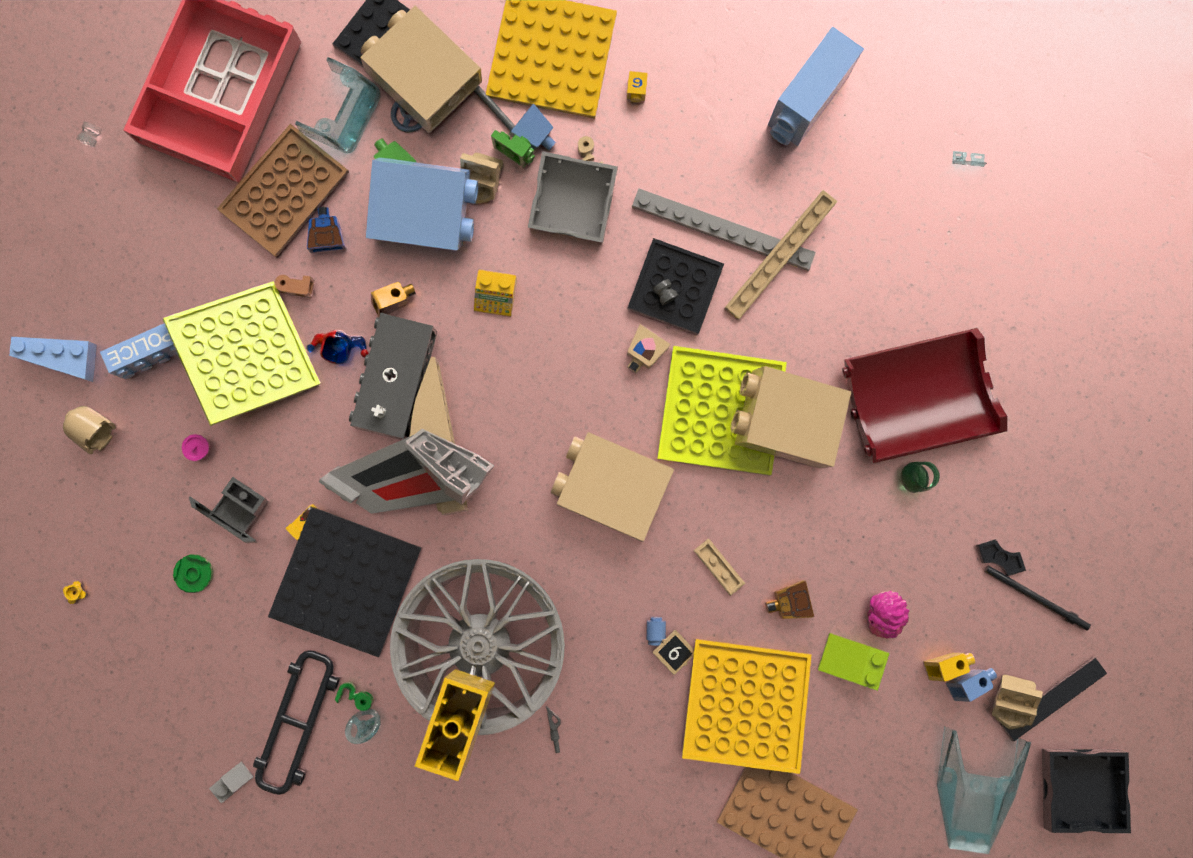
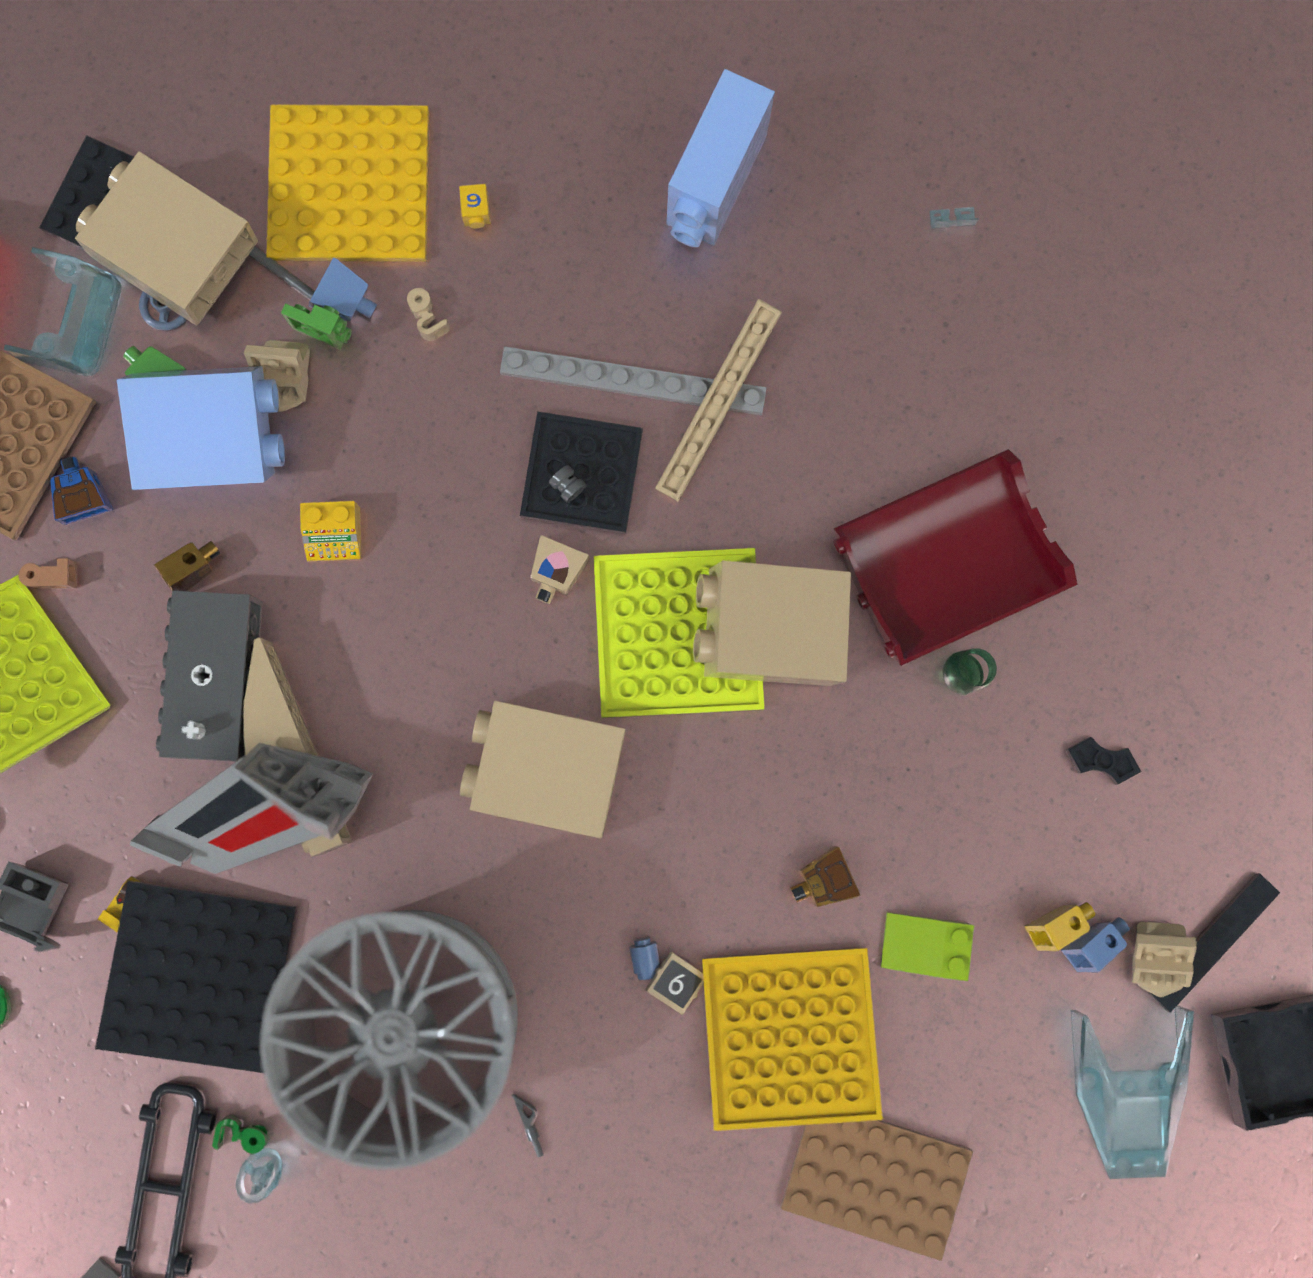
camera: 10 degrees left, 0 degrees up
clear blue piece [306,330,369,364] -> none
yellow brick [414,669,495,781] -> none
light grey tile [528,151,618,243] -> none
tan tile [693,538,745,596] -> none
dark pink hair [867,590,909,639] -> none
black bar [984,565,1091,631] -> none

